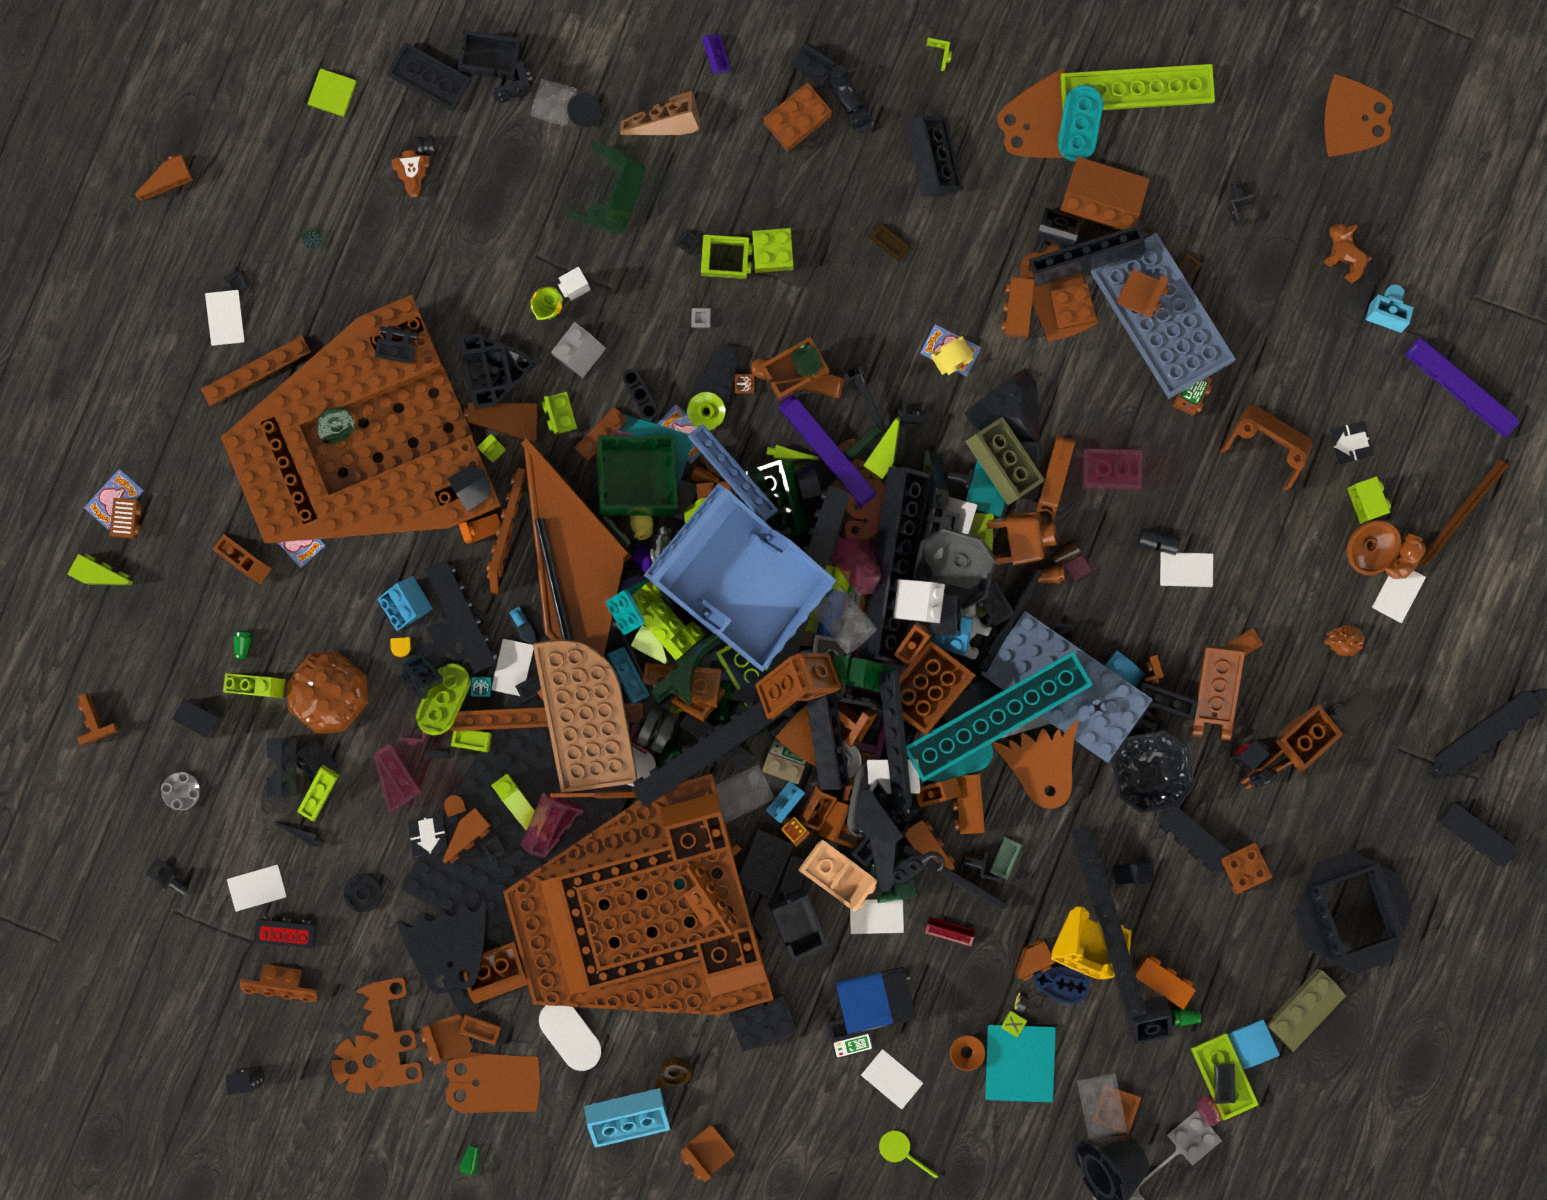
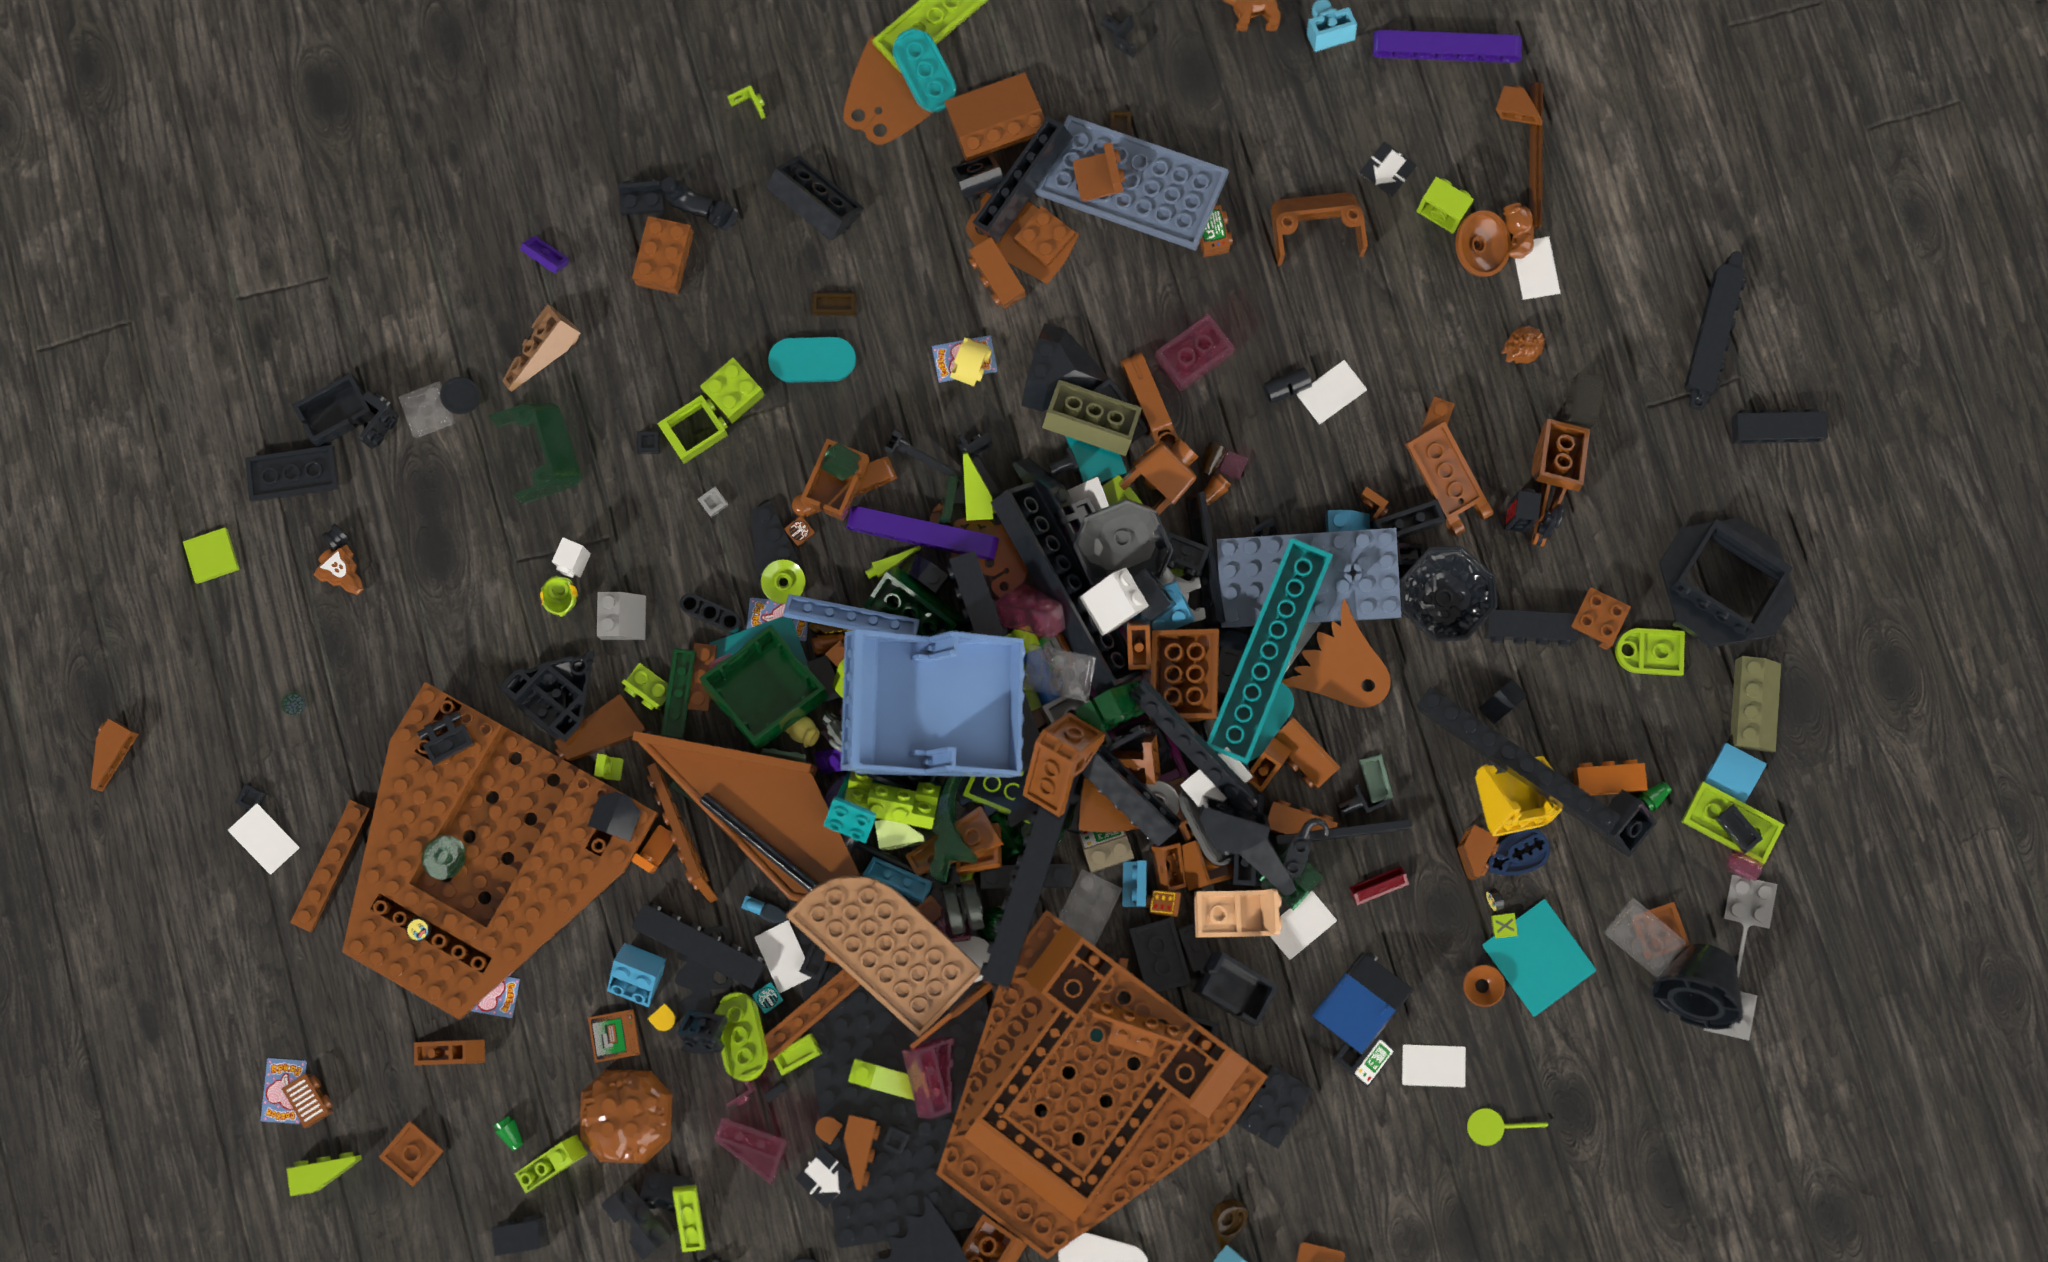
camera: 35 degrees left, 5 degrees down
none -> dark orange plate [379,1121,445,1187]
none -> tile [406,918,431,942]
none -> tile [588,1009,641,1063]
none -> dark green tile [661,648,696,740]
none -> teal tile [768,337,856,383]
none -> dark orange slope [1496,85,1543,125]
none -> lime tile [1615,628,1685,676]

